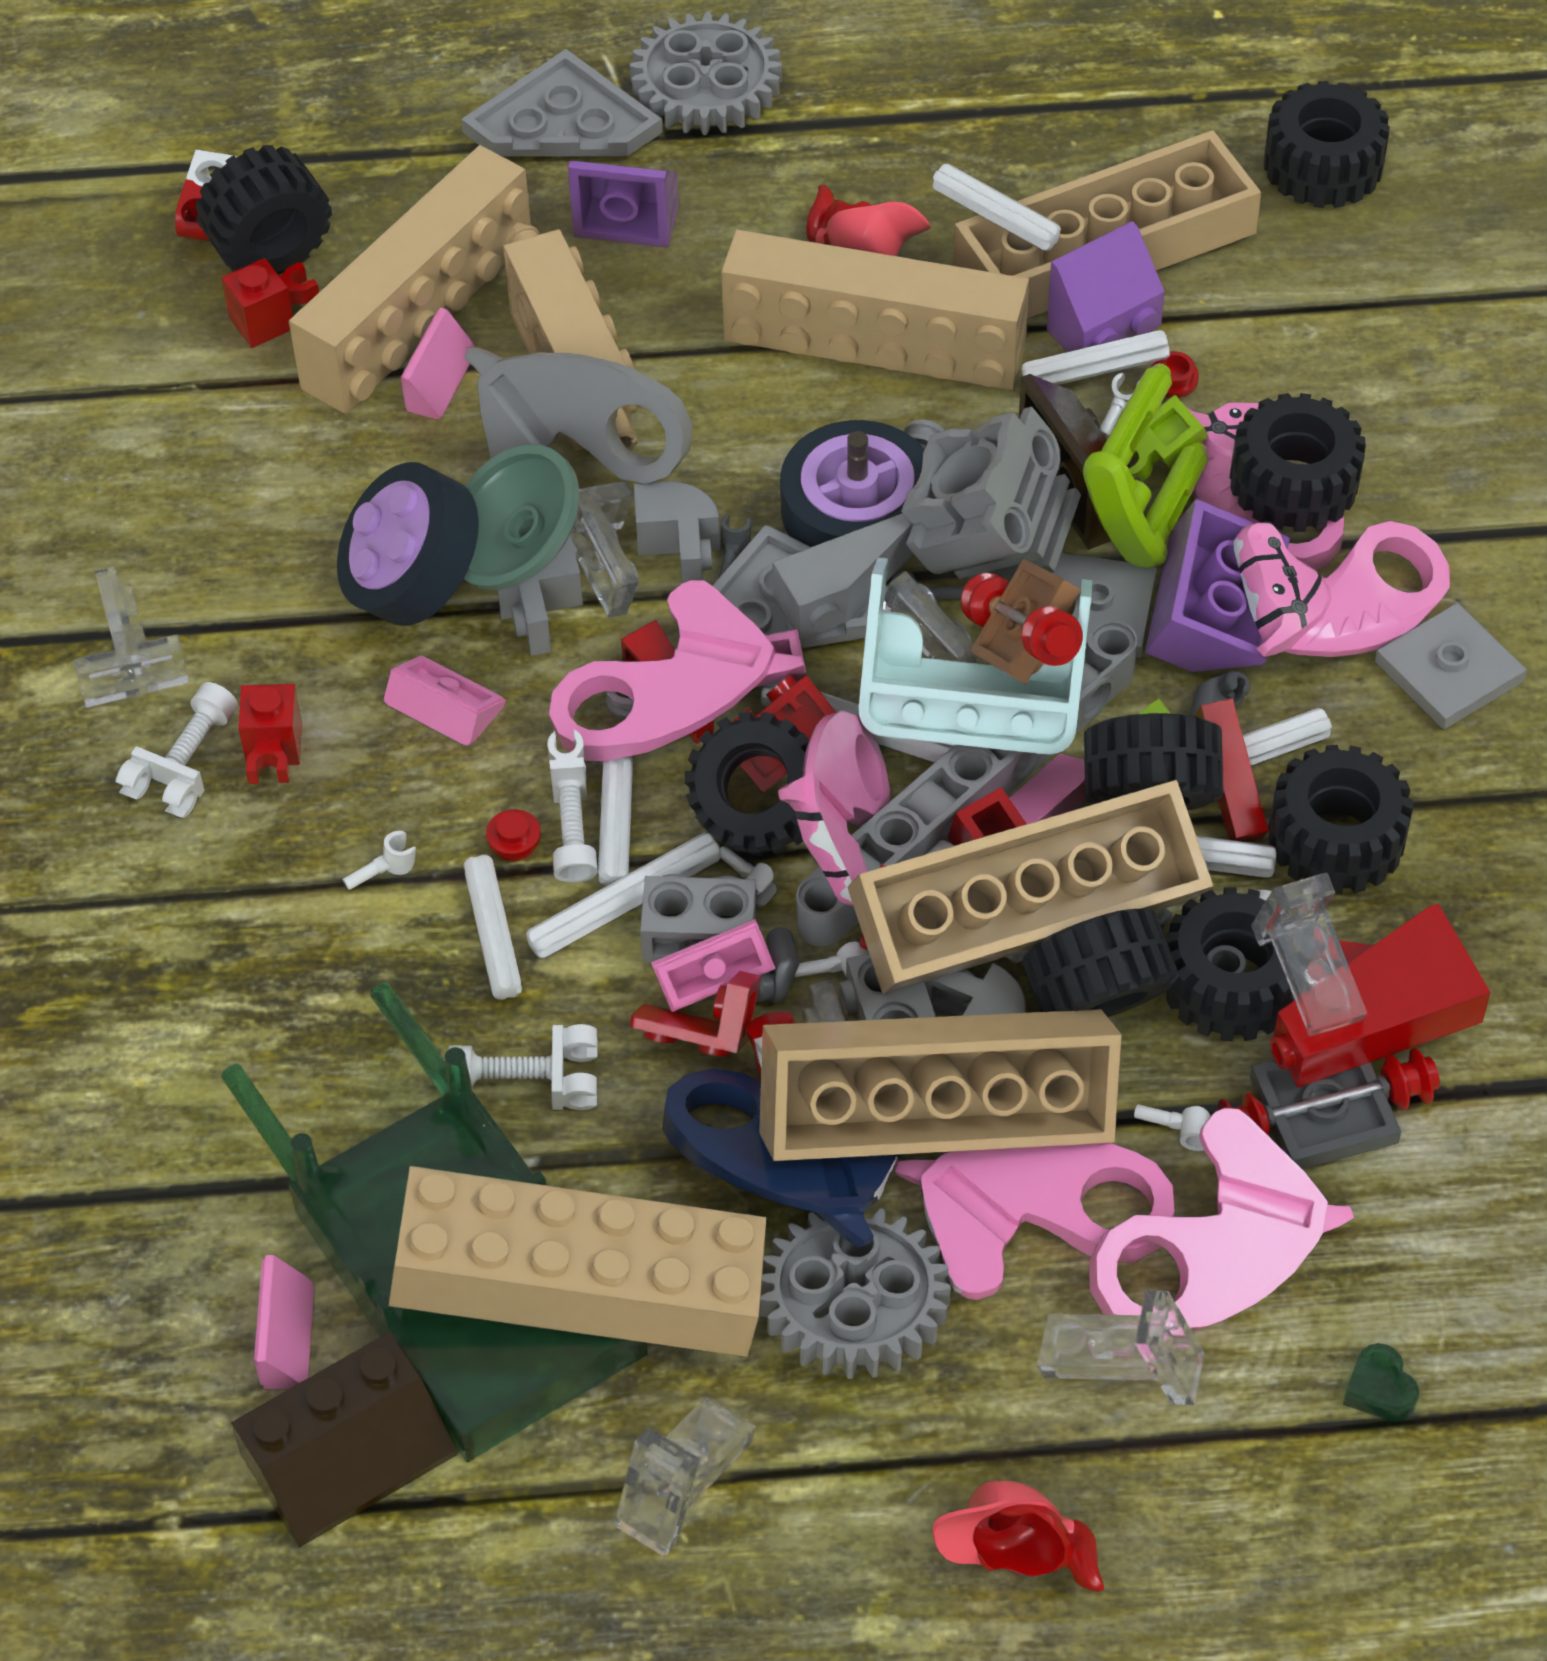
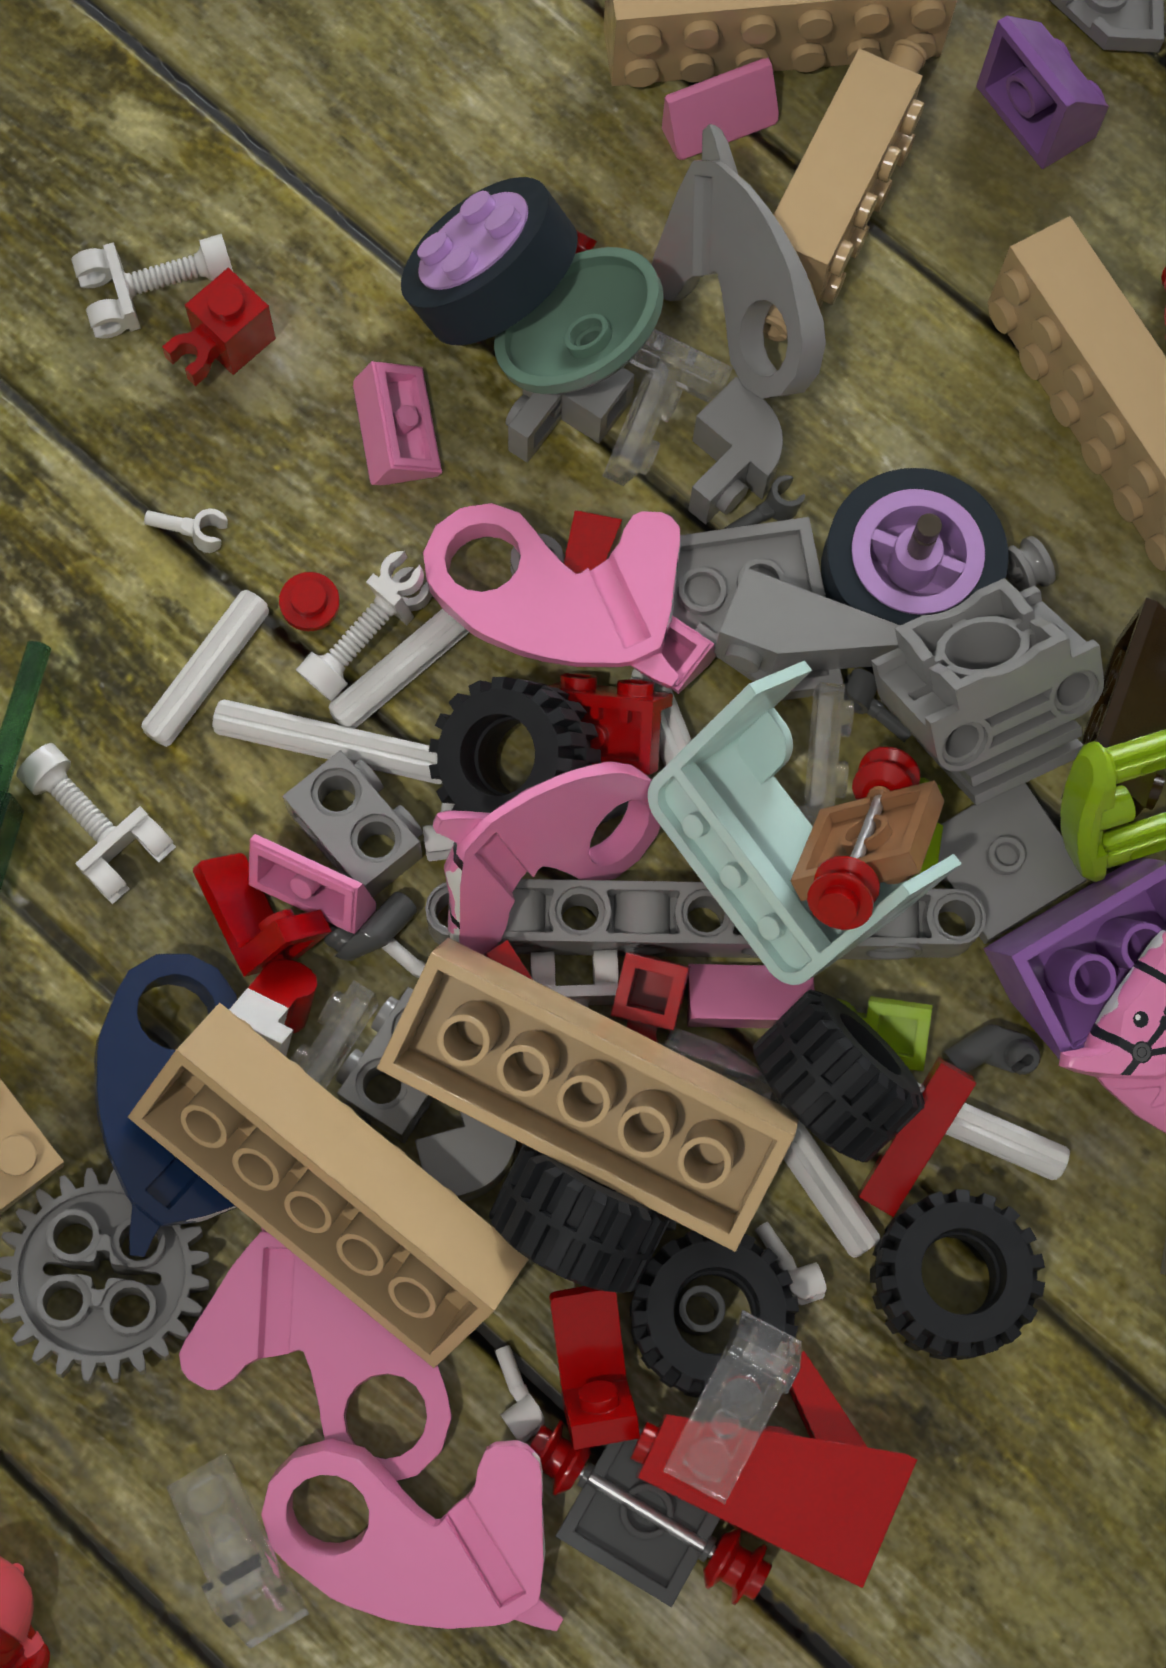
camera: 40 degrees right, 20 degrees up
clear bracket [74,566,189,708] -> none
none -> red bracket [549,1286,640,1450]

